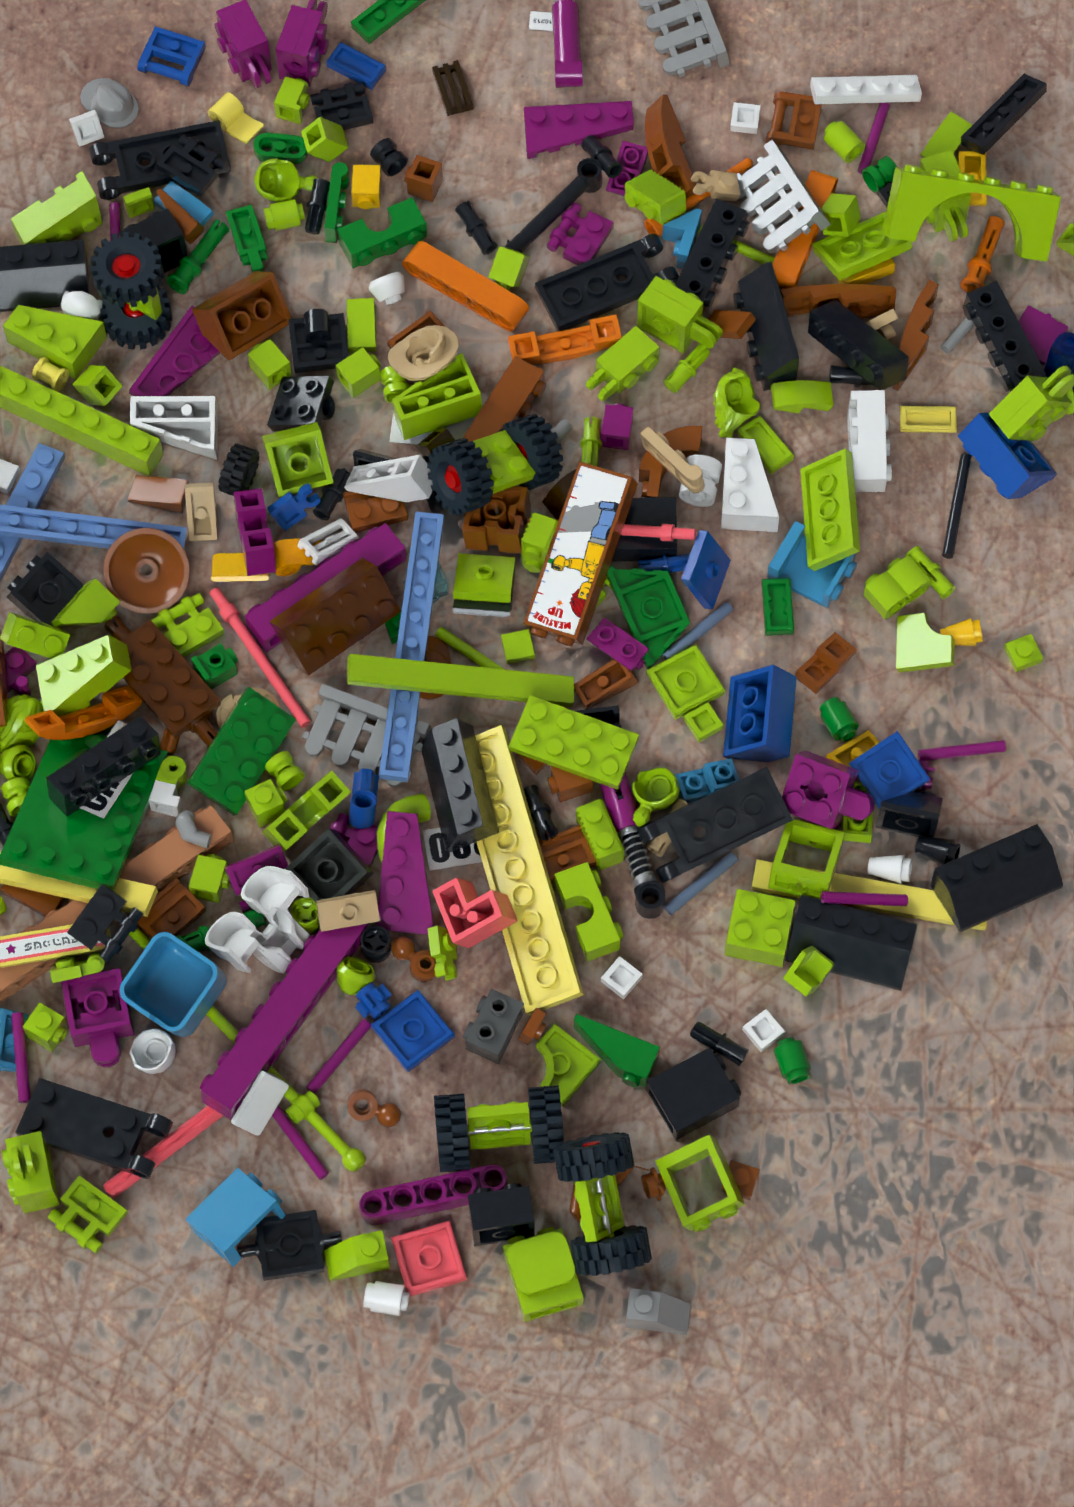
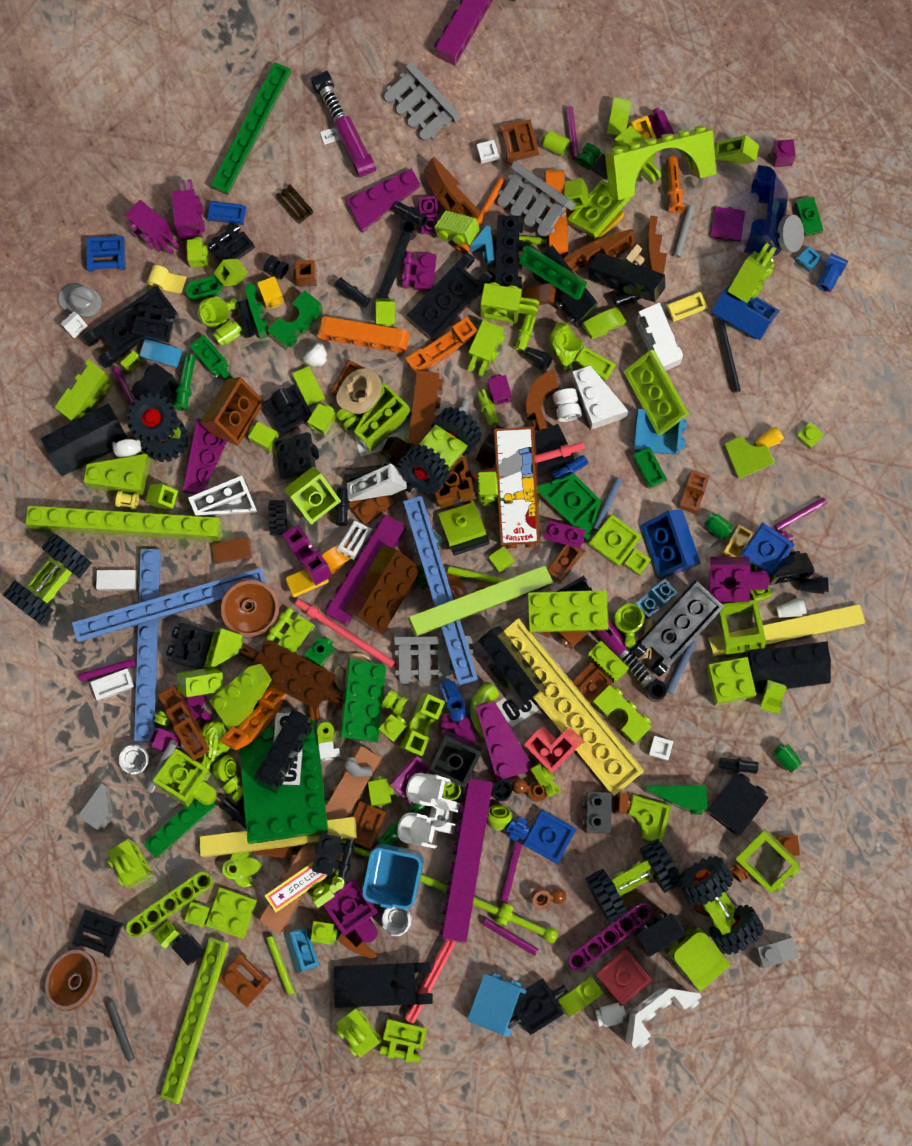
camera: 20 degrees left, 10 degrees up
magenta piece [11,1012,30,1103] -> none
dark orange slope [156,189,204,245] -> none
tan slope [185,483,218,541] -> none
white slope [231,1070,289,1136] -> none
blue plate [267,483,321,531] -> none
tan plate [316,890,380,932] -> none
black pin [523,785,558,841] -> none
tan plate [640,426,705,493] -> none
blue plate [681,530,731,609] -> none
tan plate [690,170,740,202] -> none
white plate [742,1009,785,1052] -> none
white plate [810,75,922,104] -> none
magenta piece [821,891,908,906] -> none
lime brick [863,556,931,620] -> none
lime pin [905,546,956,599] -> none
black slope [931,824,1063,932] -> none
black plate [961,73,1047,155] -> none
black brick [963,280,1047,392] -> none
none -> dark orange slope [336,934,378,959]
none -> green plate [519,245,587,300]
none -> black cone [523,347,553,370]
none -> white slope [625,987,702,1049]
none -> magenta hinge [648,108,675,139]

